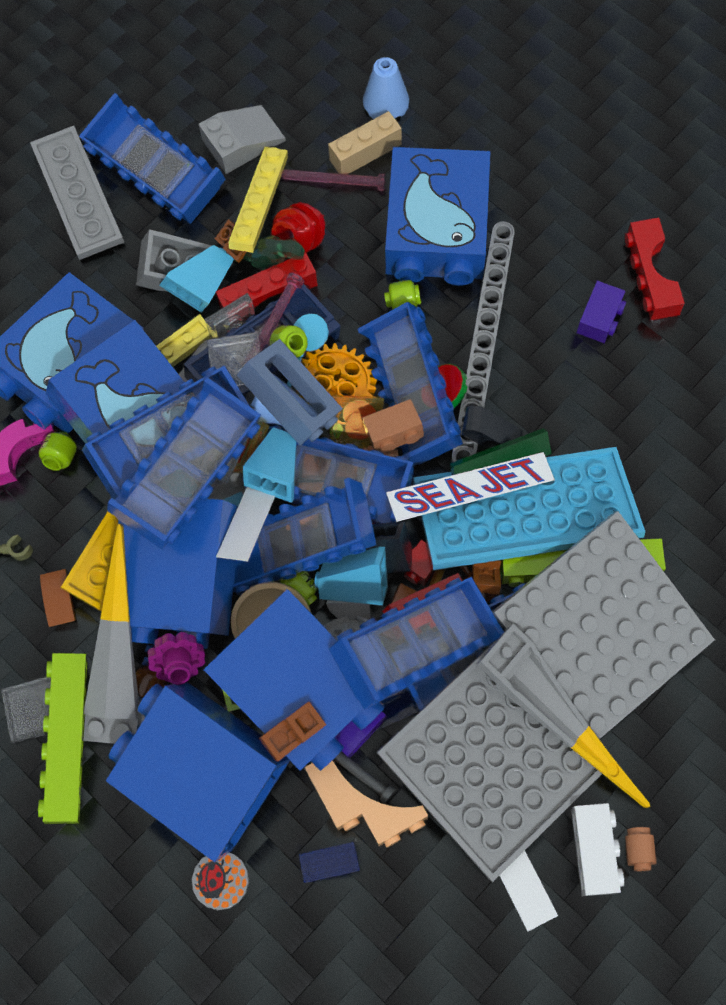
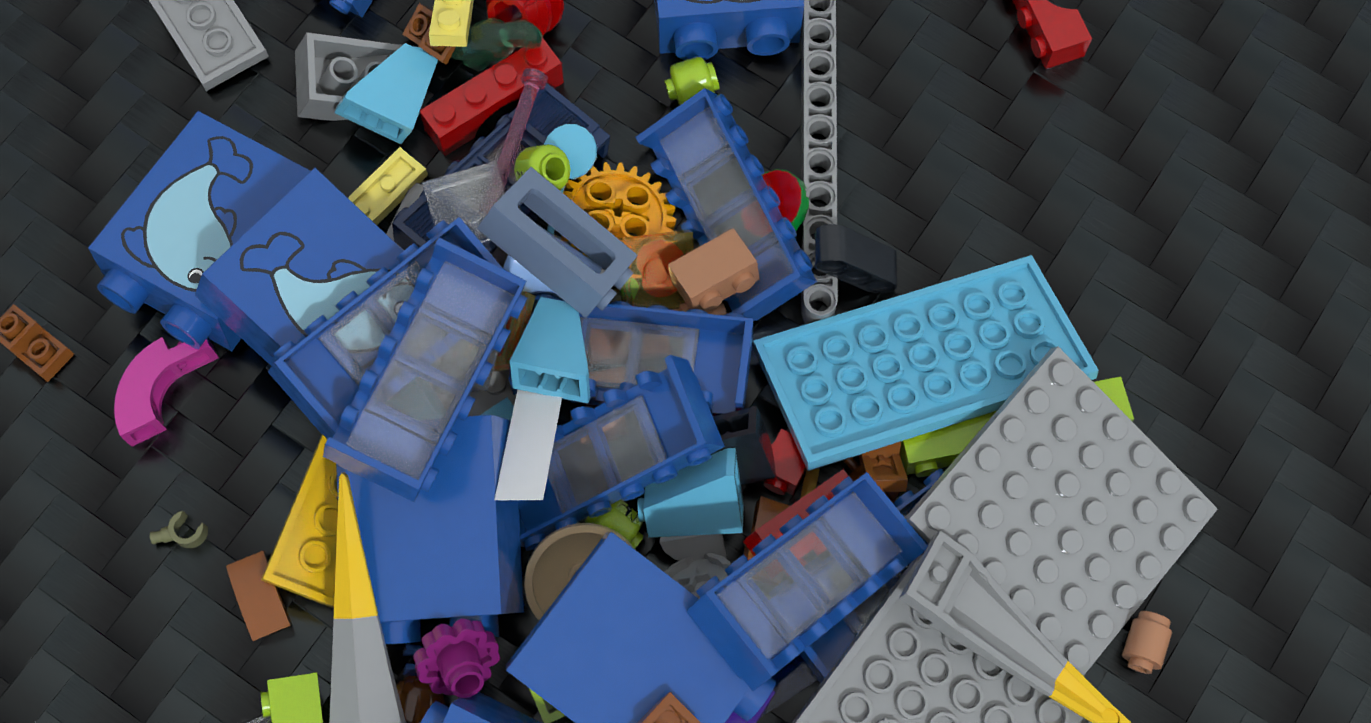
camera: 15 degrees left, 0 degrees up
lime head [39,432,77,471] -> none
clear tile [204,293,255,342] -> none
sticker [386,452,555,522] -> none
dark green tile [450,428,551,475] -> none
dark purple brick [577,281,626,343] -> none
none -> nougat brick [1122,611,1172,674]

